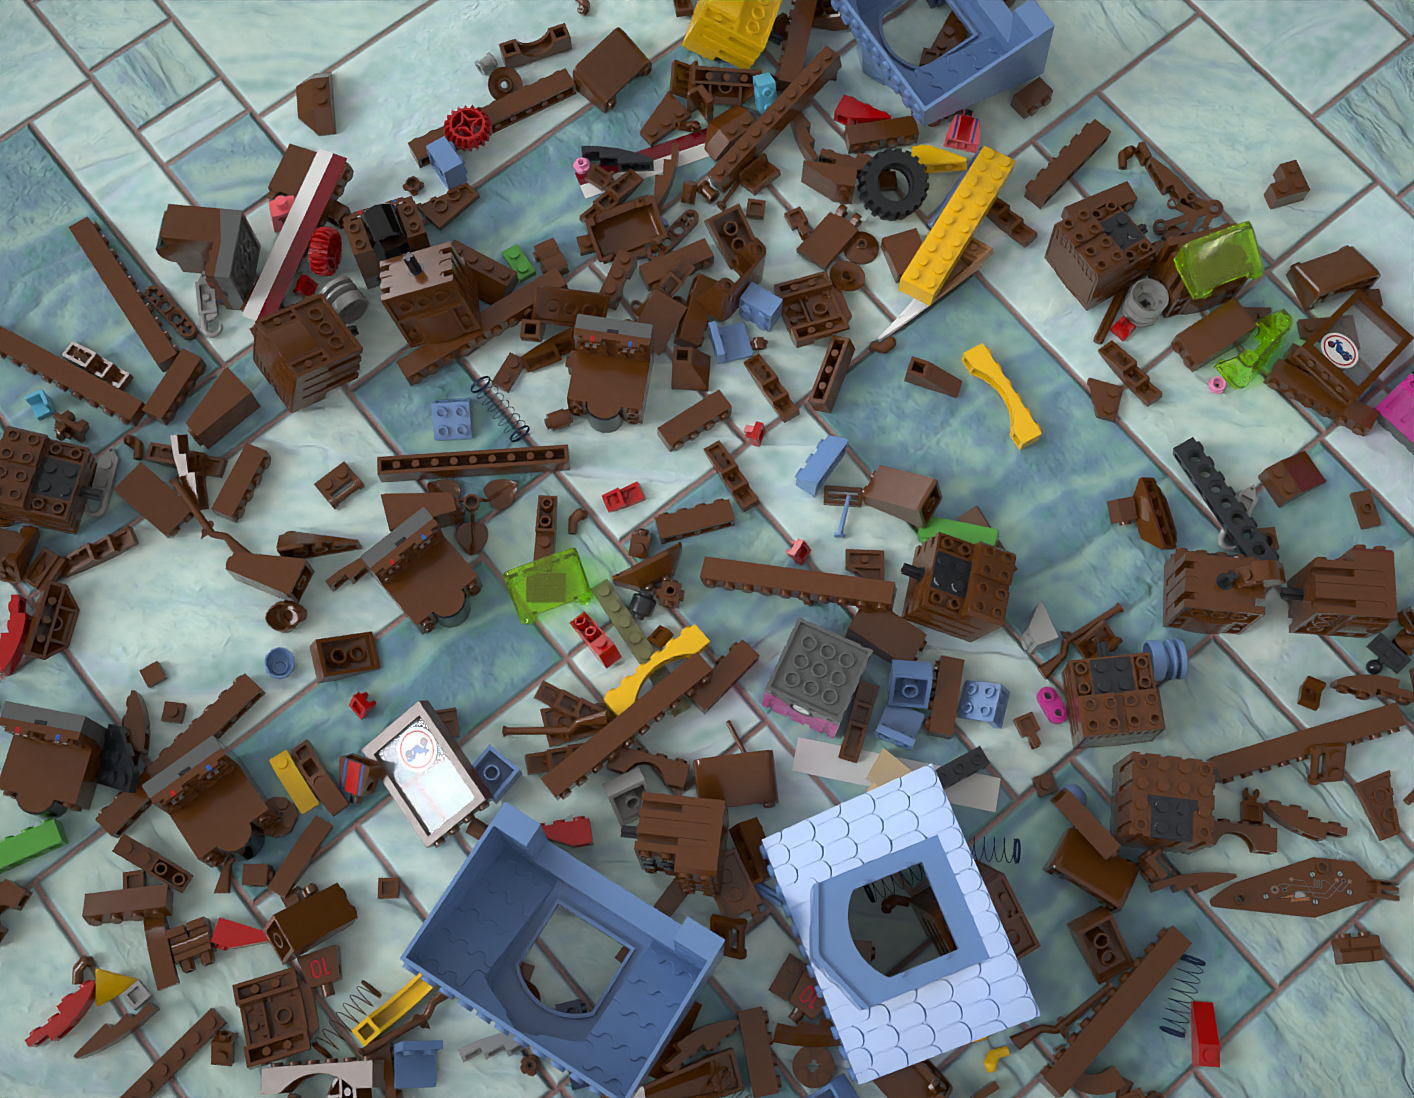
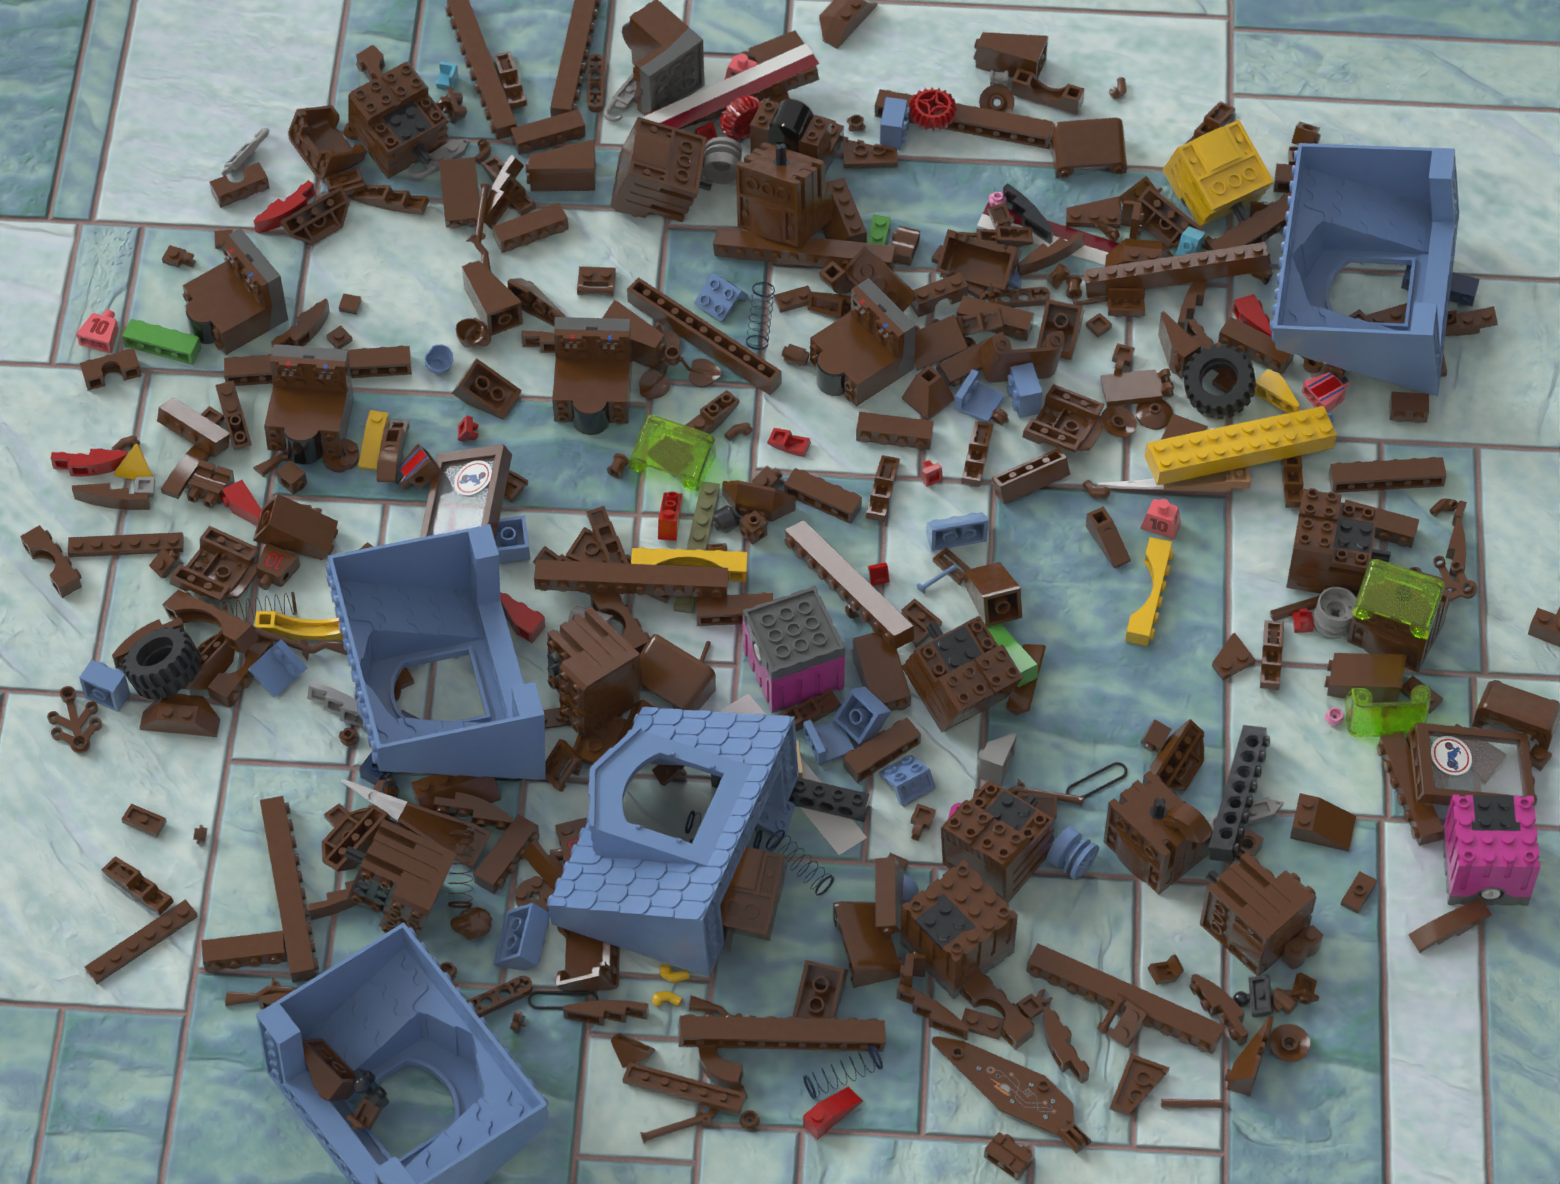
camera: 45 degrees right, 15 degrees down
black plate [96,723,140,793] -> none
reddish brown slope [268,815,333,899] -> none
reddish brown piece [502,710,609,742] -> none
none -> reddish brown bush [607,453,630,478]
none -> reddish brown plate [961,1008,1005,1040]
none -> reddish brown slope [973,32,1048,78]
none -> black piece [1066,762,1127,798]
none -> coral torso [1141,499,1181,540]

